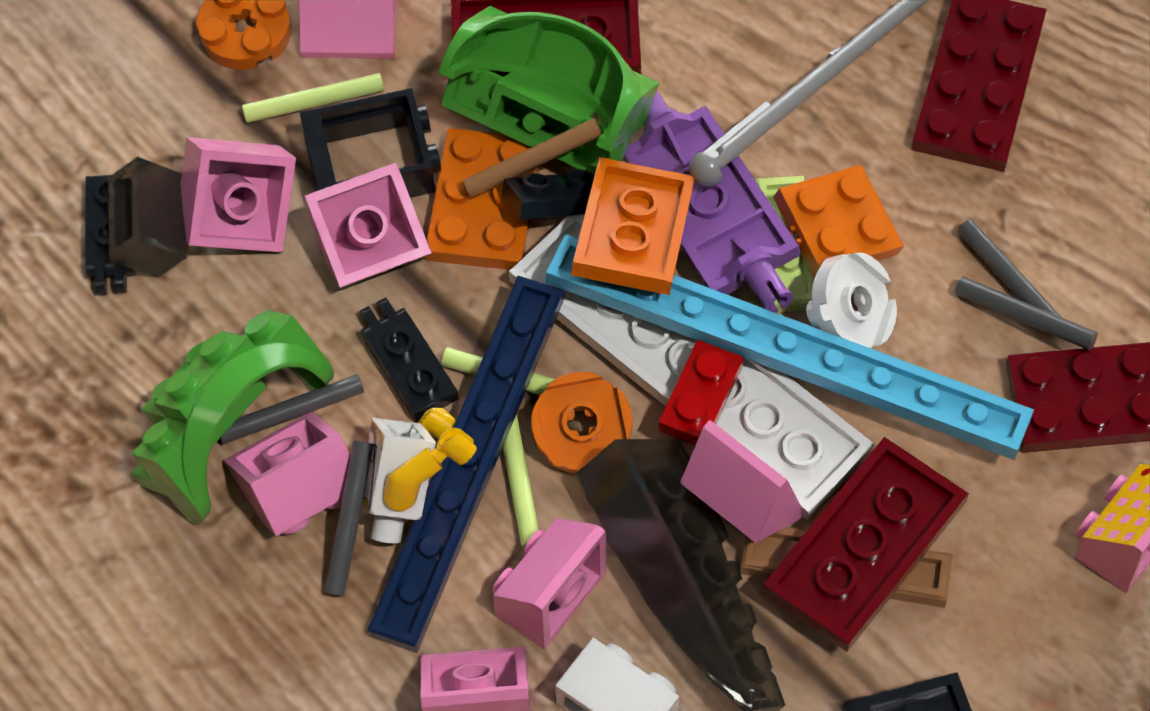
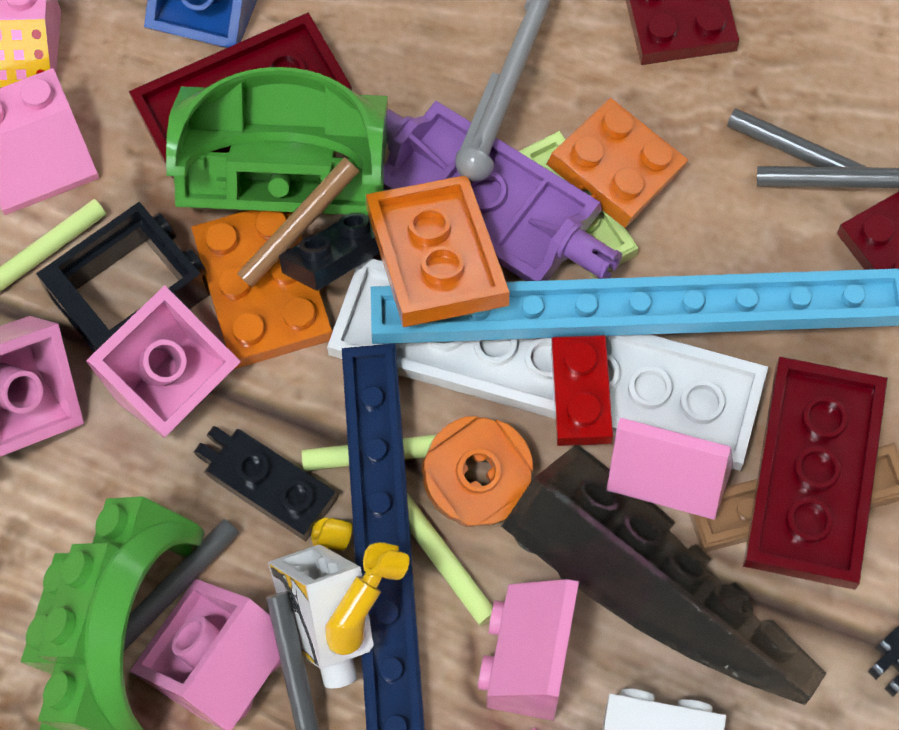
camera: 25 degrees left, 5 degrees up
white plate [806,253,897,348] -> none

